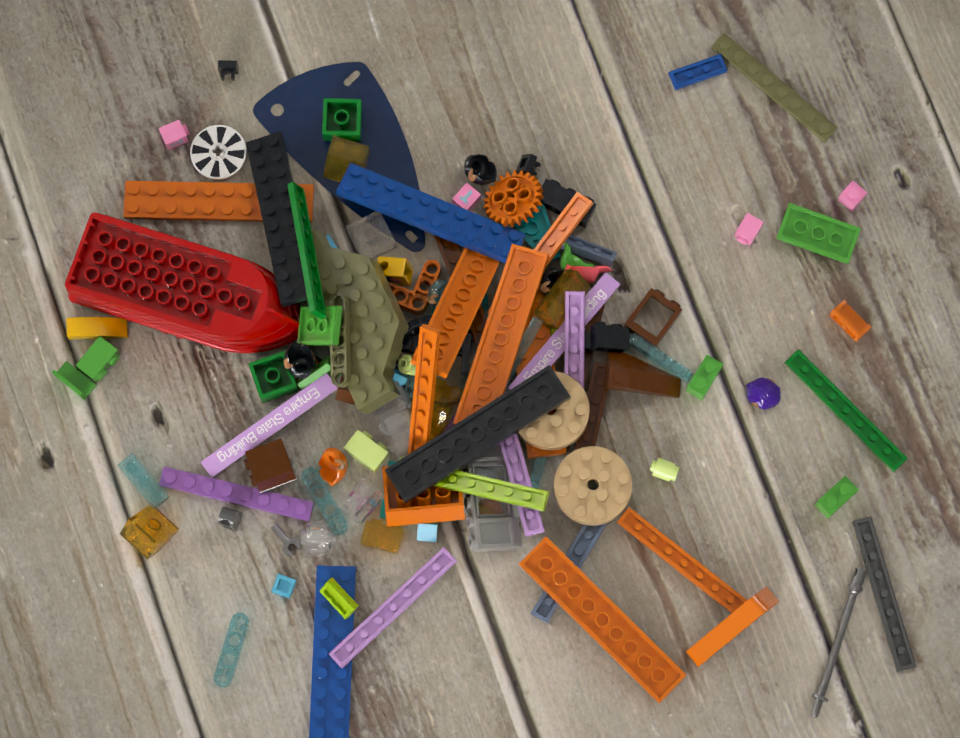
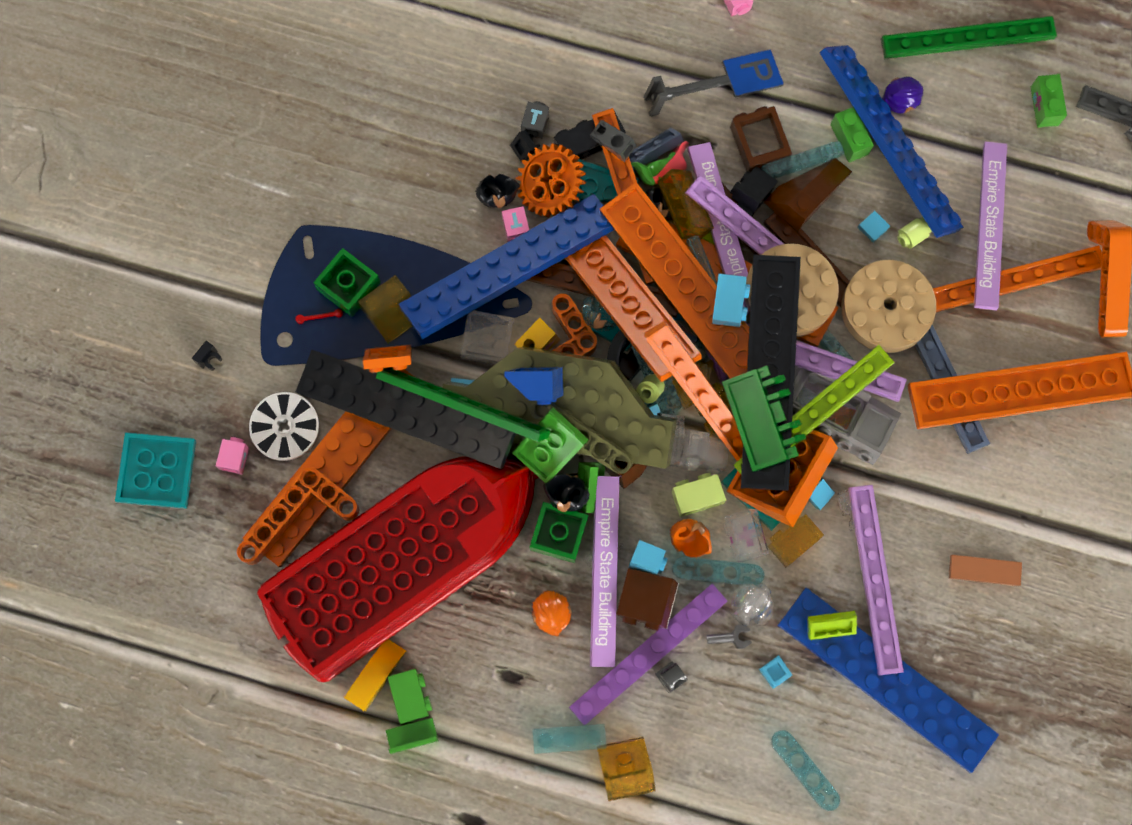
camera: 60 degrees left, 0 degrees up
none -> teal plate [115,433,196,509]
none -> orange beam [237,467,360,565]
none -> red hinge [296,309,343,324]
none -> orange plate [363,344,412,372]
none -> blue slope [504,367,564,405]
none -> dark grey brick [521,101,549,139]
none -> orange hair [532,590,572,637]
none -> dark grey leg [590,120,636,162]
none -> medium azure brick [628,540,668,575]
none -> piece [643,49,784,117]
none -> medium azure brick [712,274,751,327]
none -> green hinge [722,366,806,472]
none -> blue plate [819,45,964,238]
none -> medium azure tile [858,211,890,243]
none -> nougat tile [949,555,1022,586]
none -> lavender tile [974,141,1007,310]

